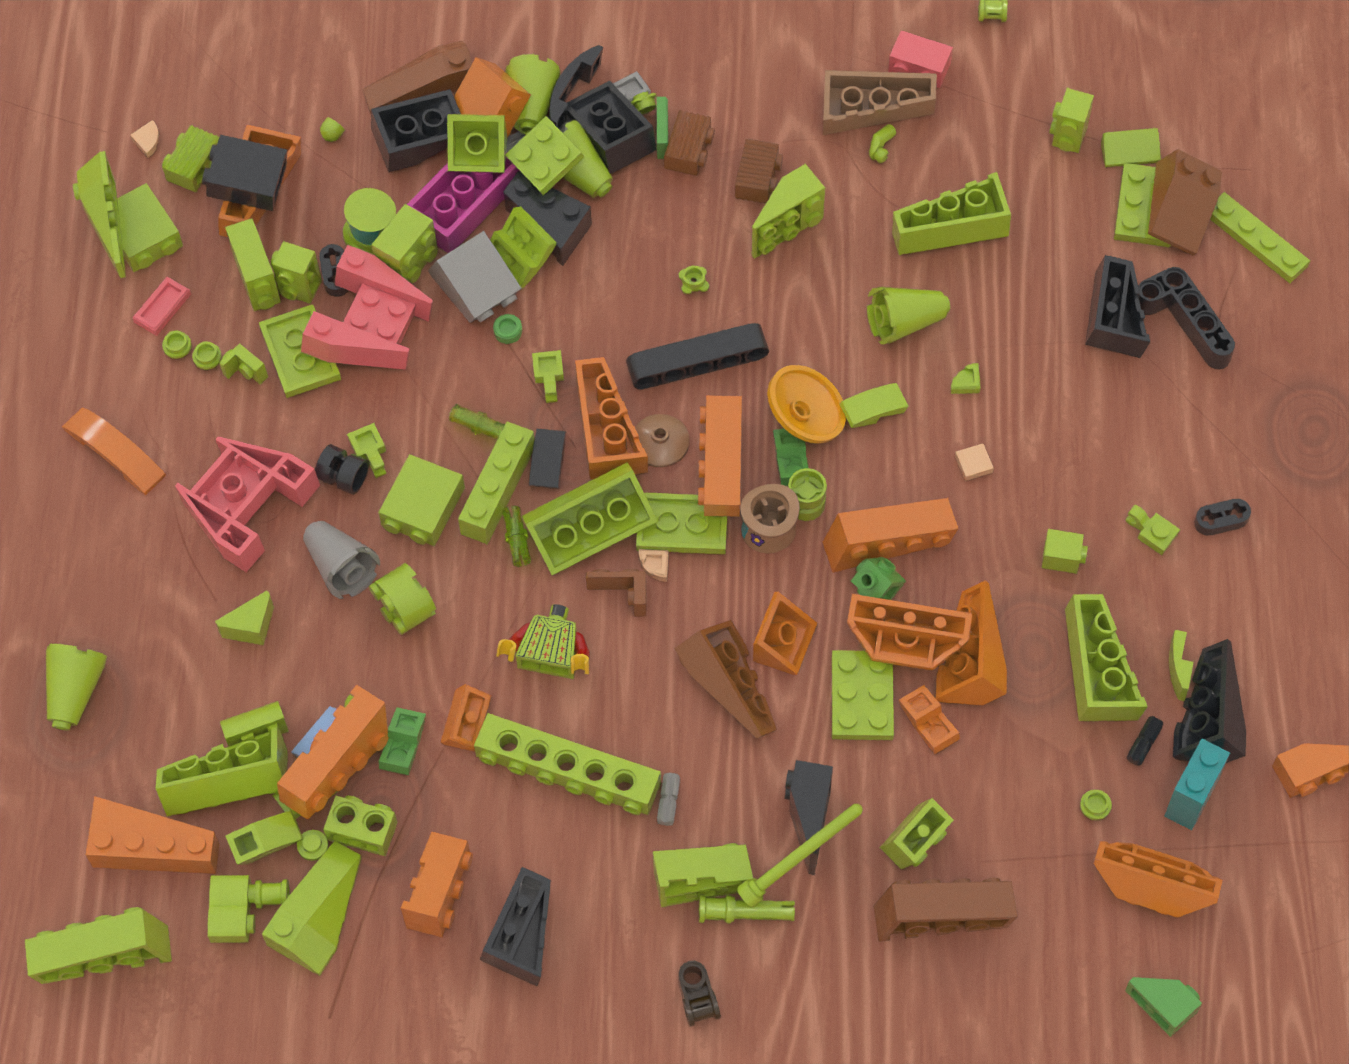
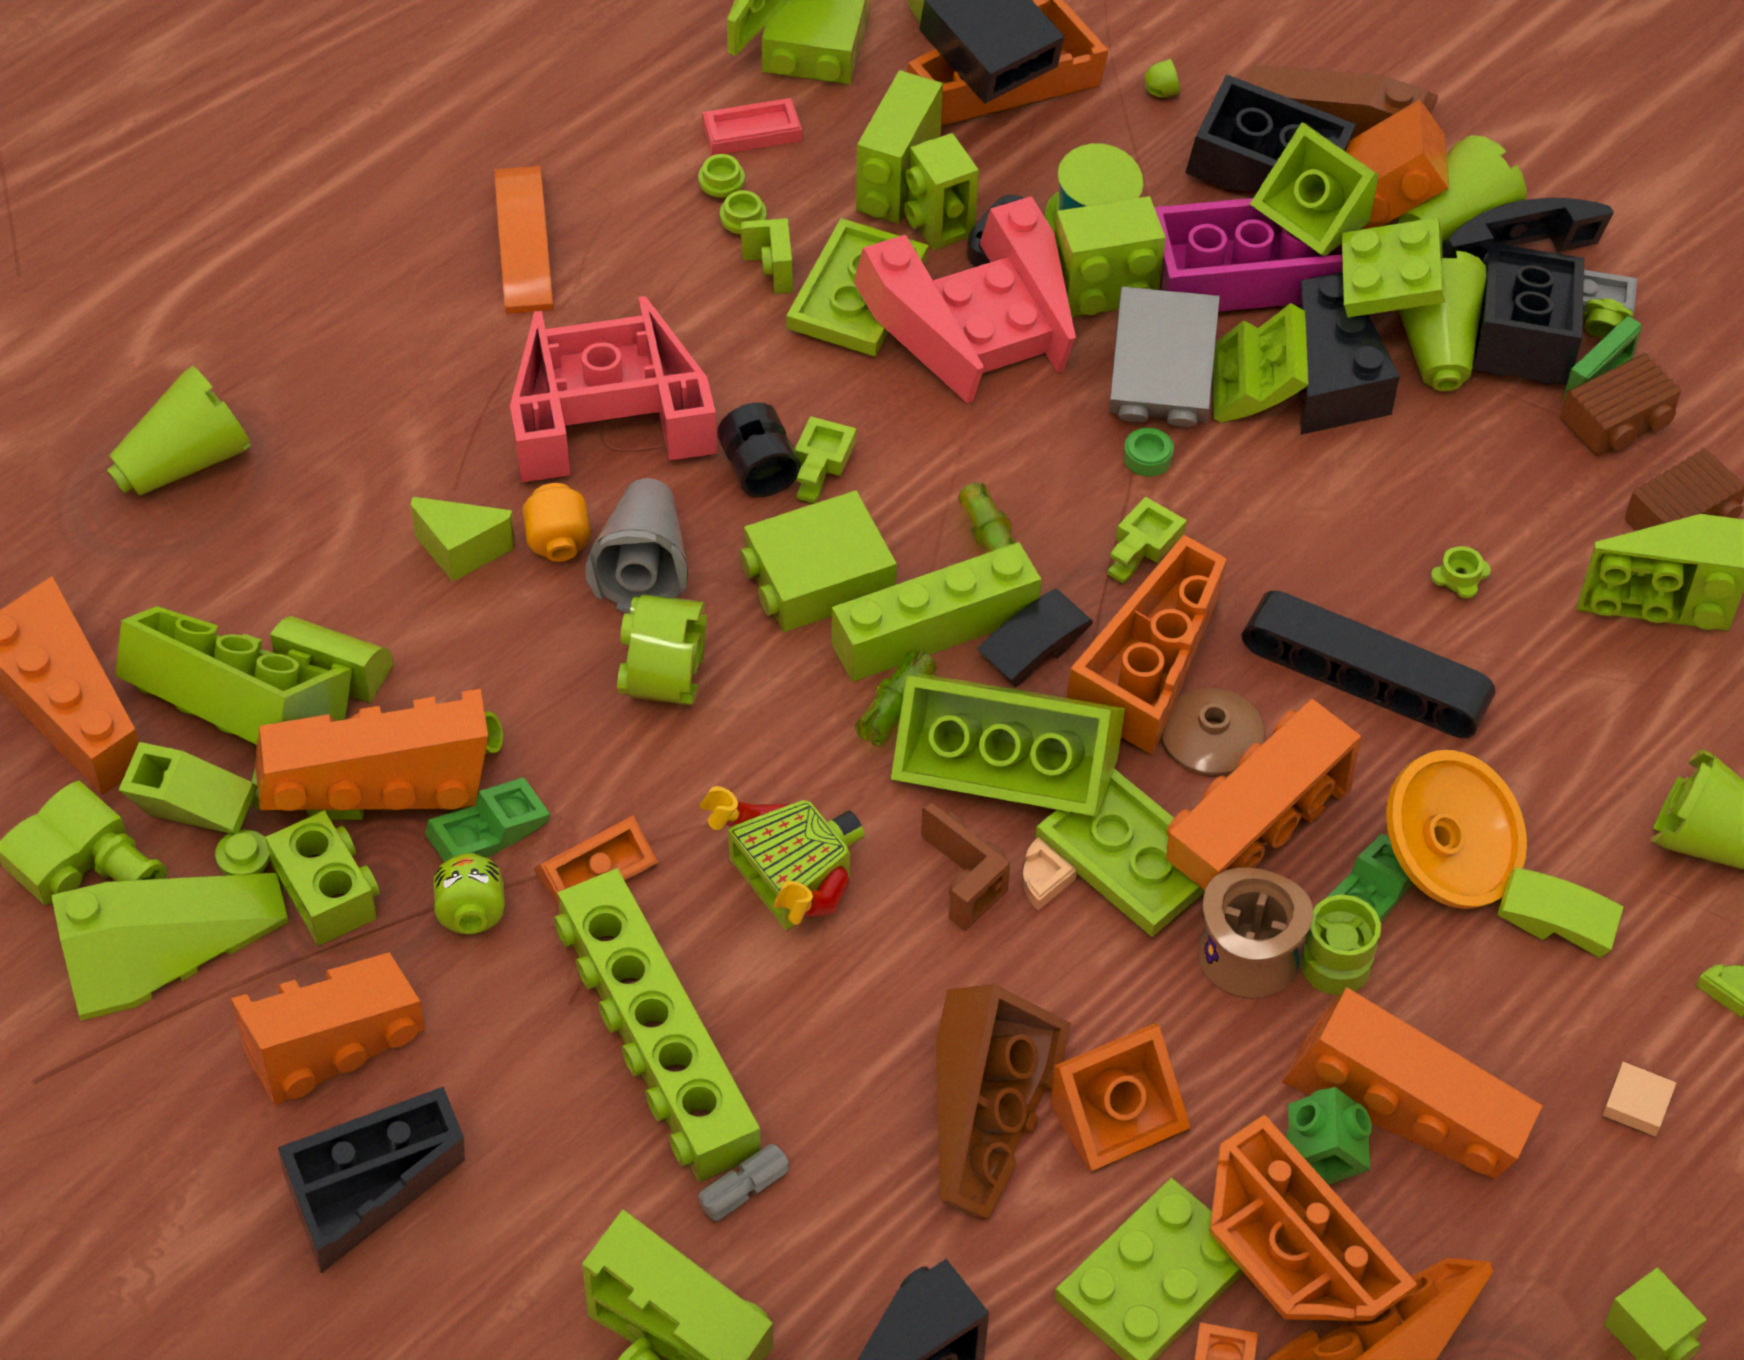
camera: 40 degrees right, 10 degrees down
none -> lime head [433,853,505,934]
none -> light orange head [522,483,591,562]

